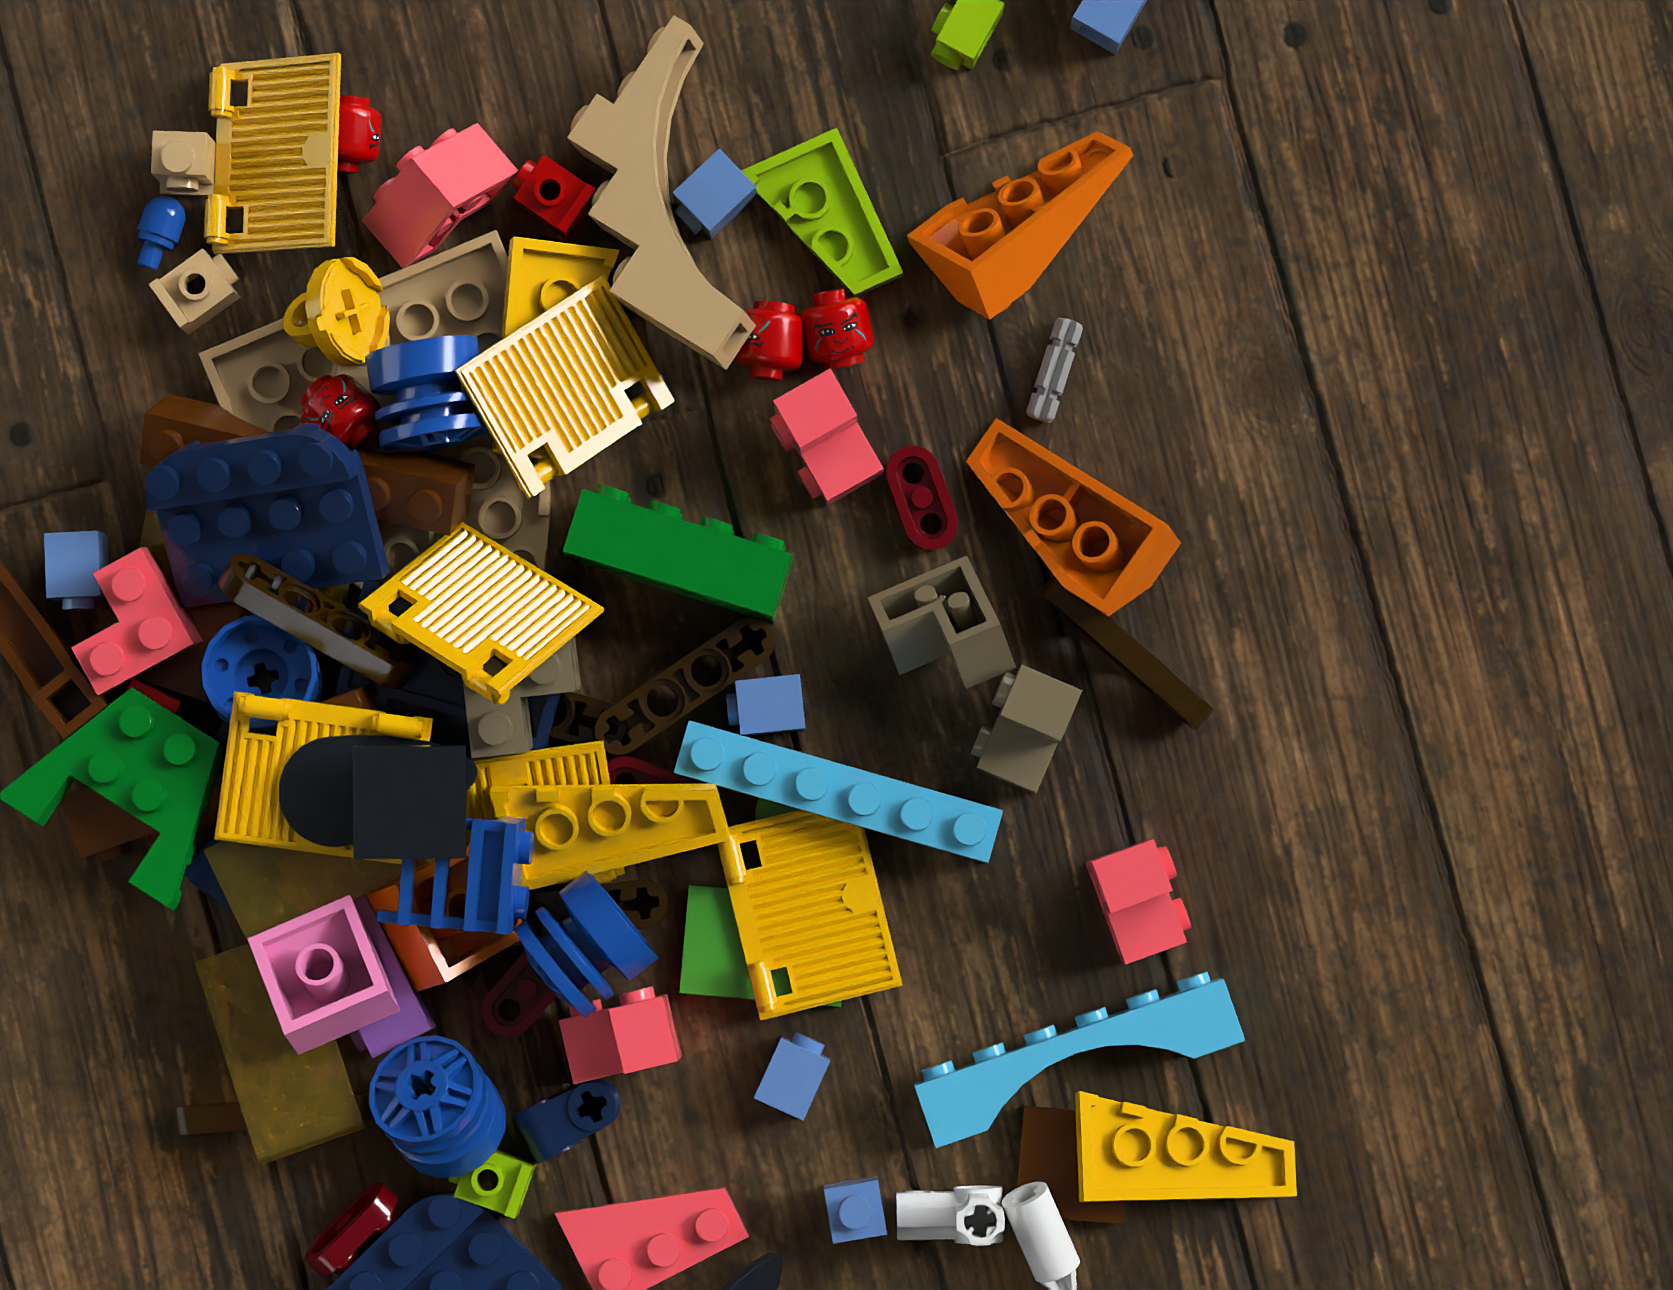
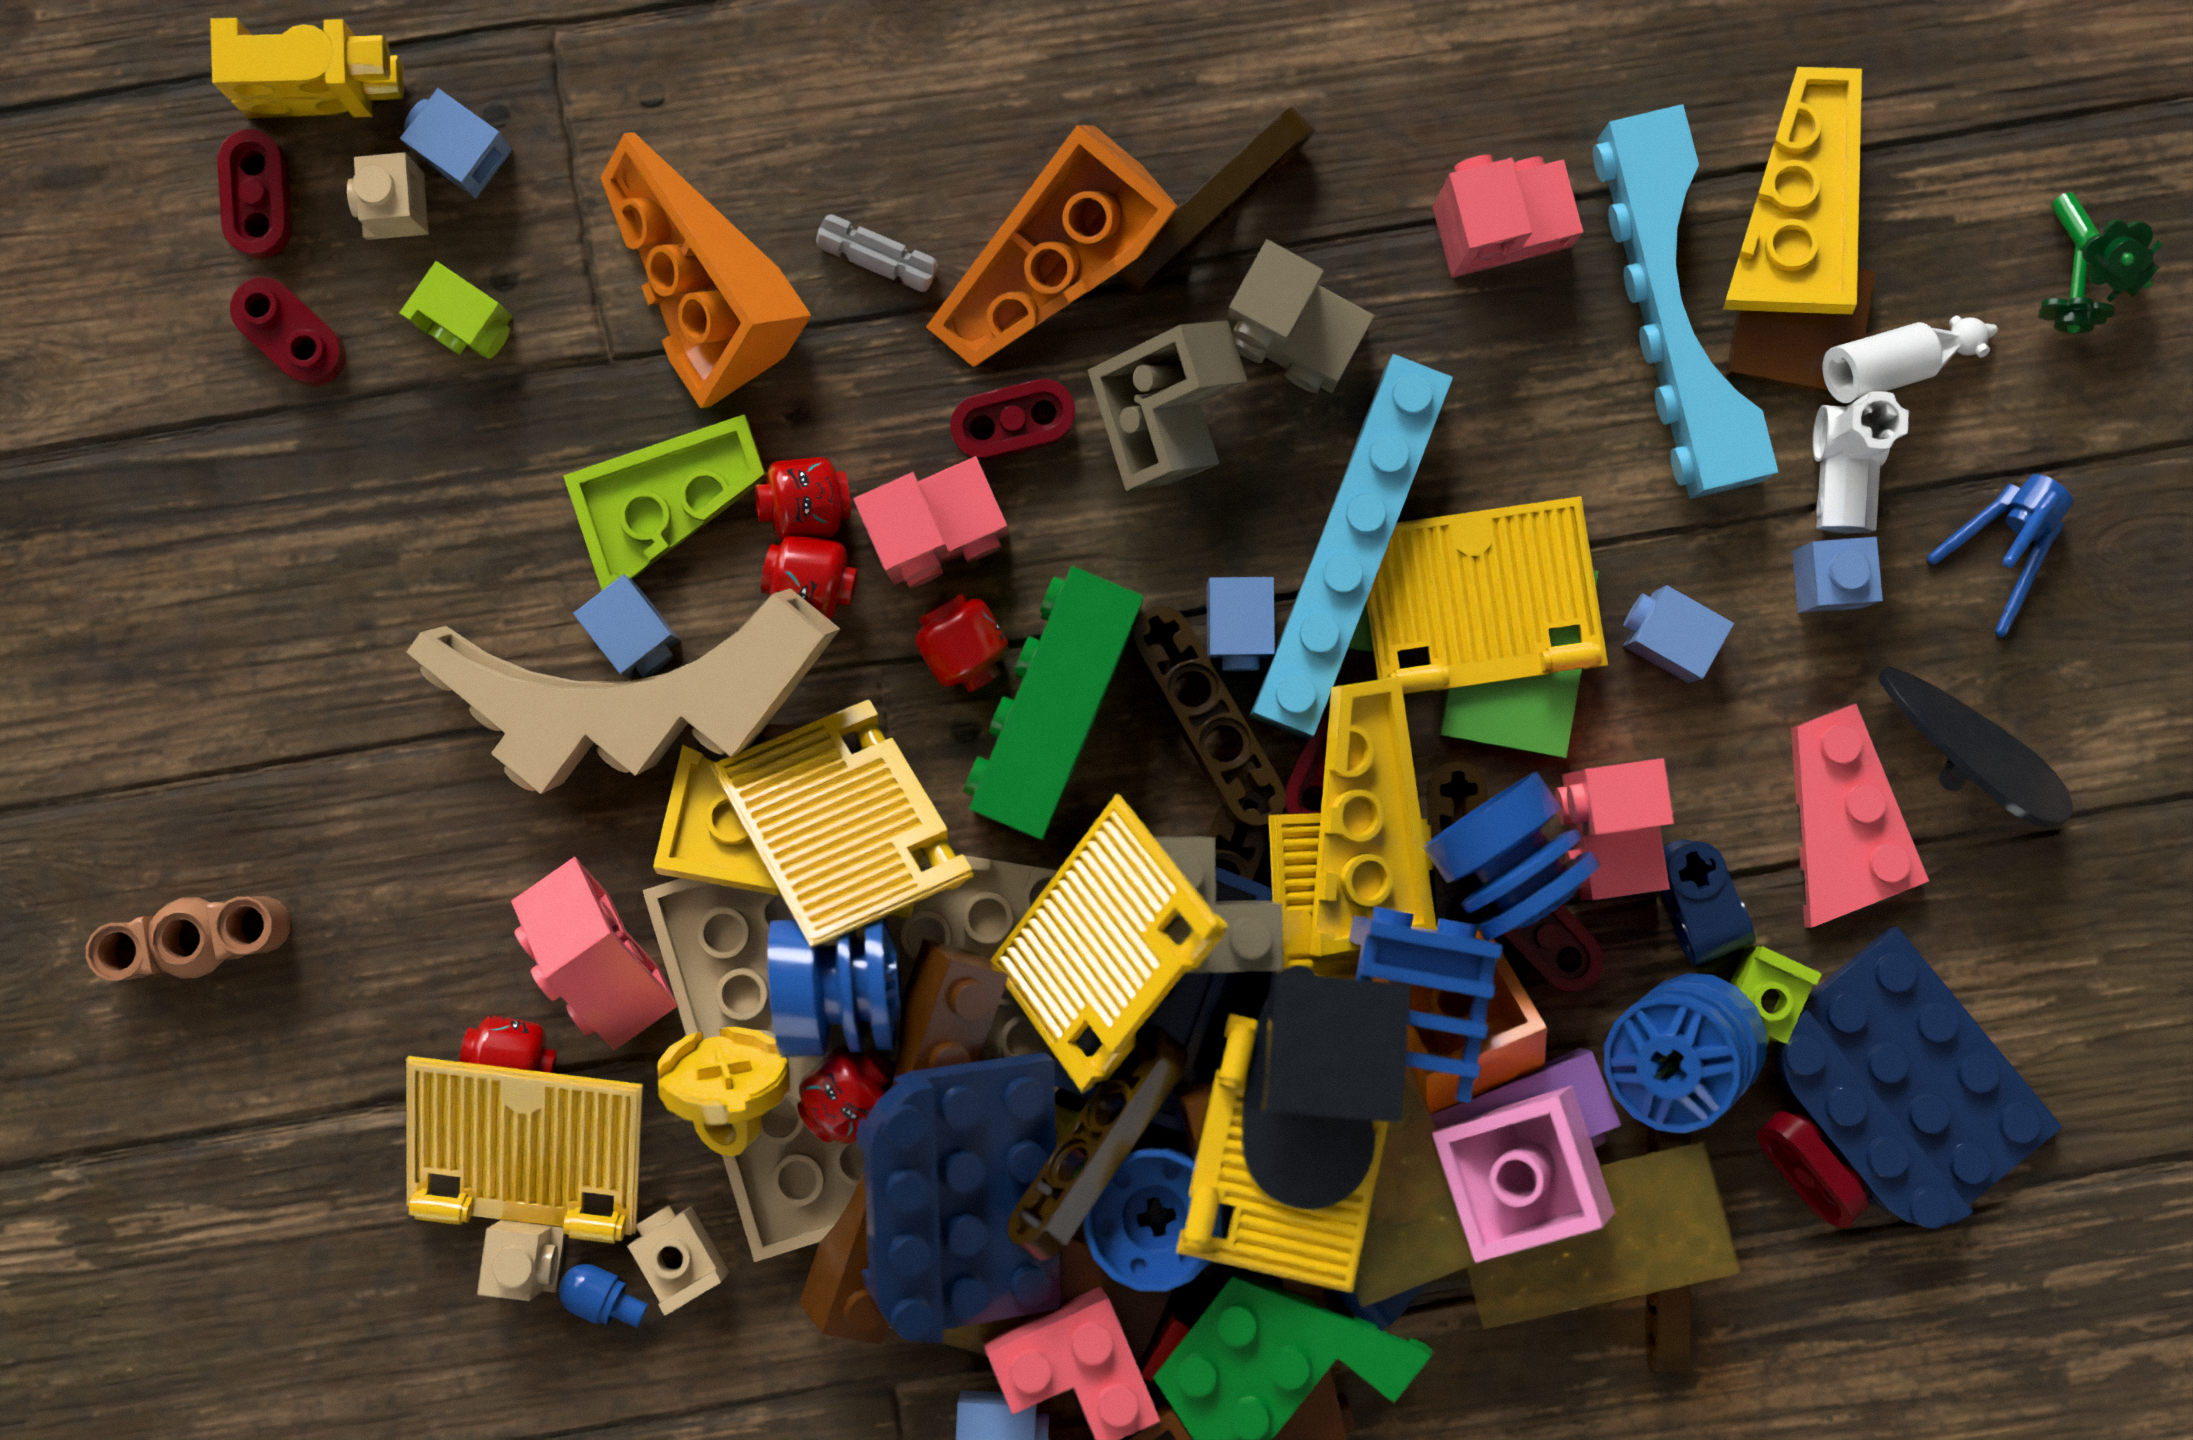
camera: 90 degrees left, 0 degrees up
red brick [512,154,597,241] -> none
none -> red head [915,593,1009,692]

